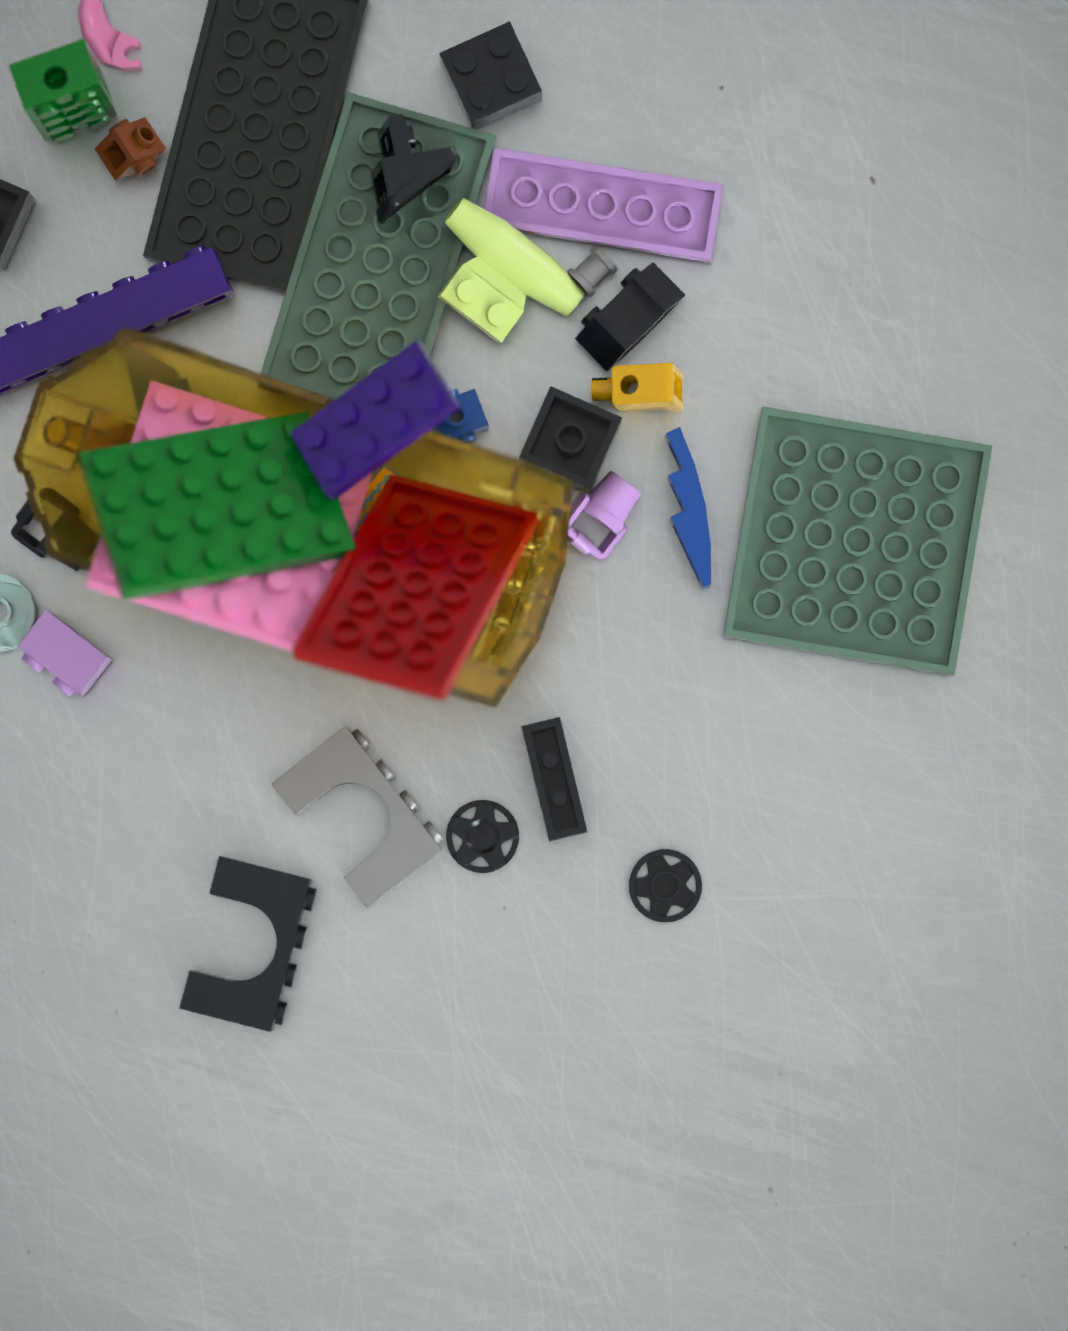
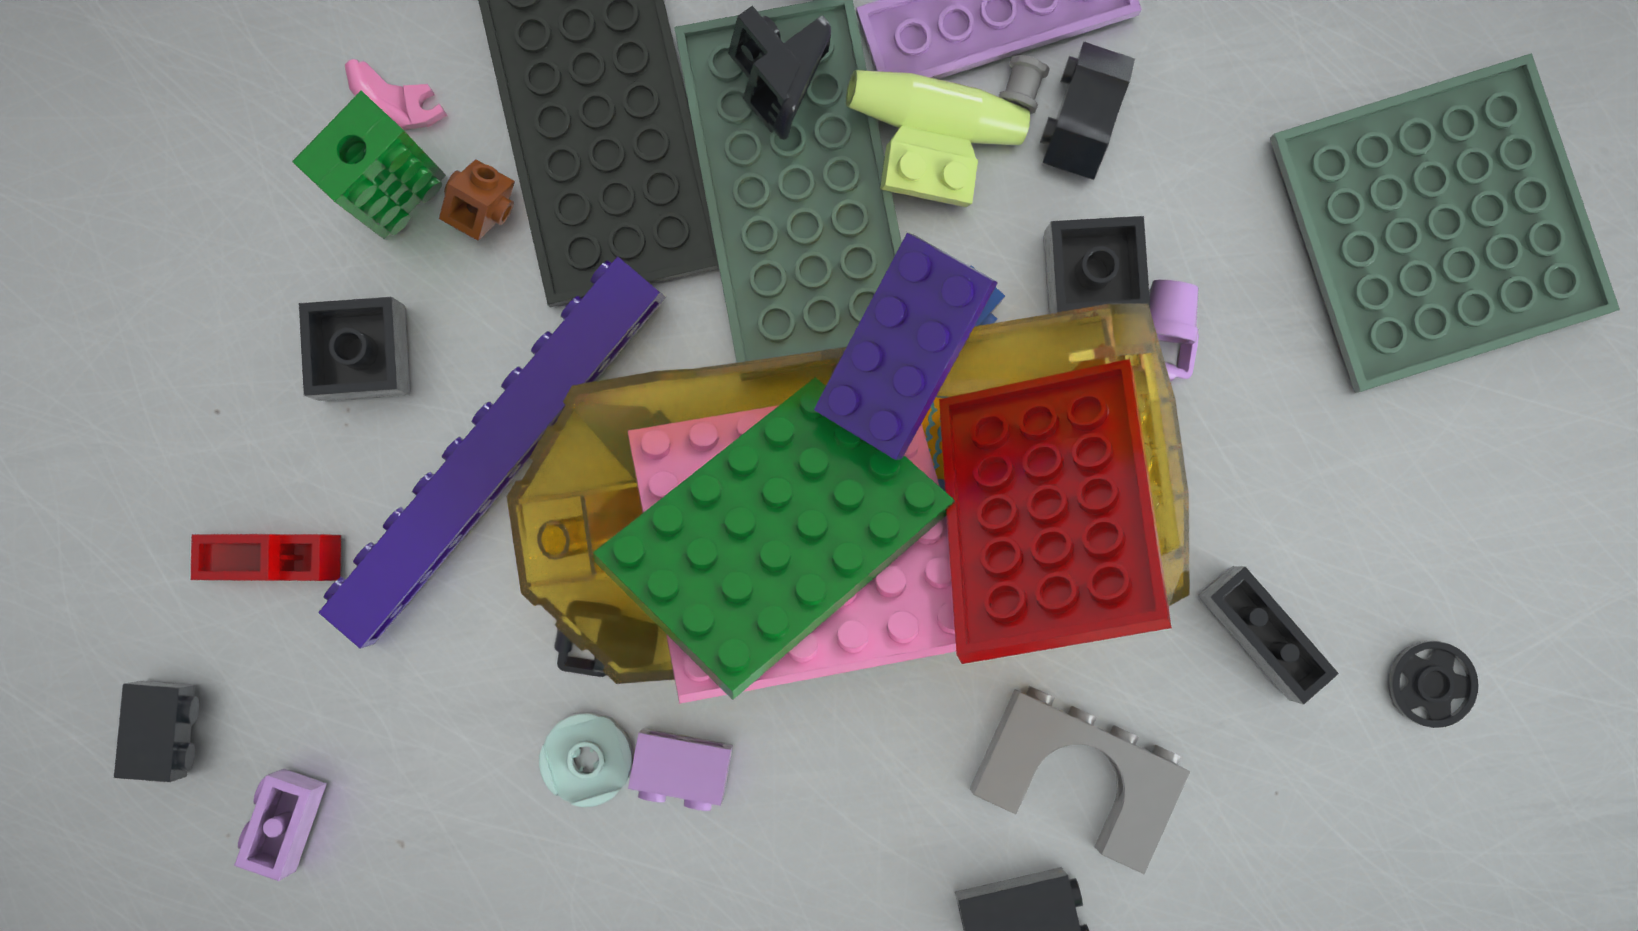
camera: 30 degrees left, 0 degrees up
black wheel [446,800,519,873] -> none
yellow torso [591,363,683,412] -> none
blue slope [665,427,711,591] -> none

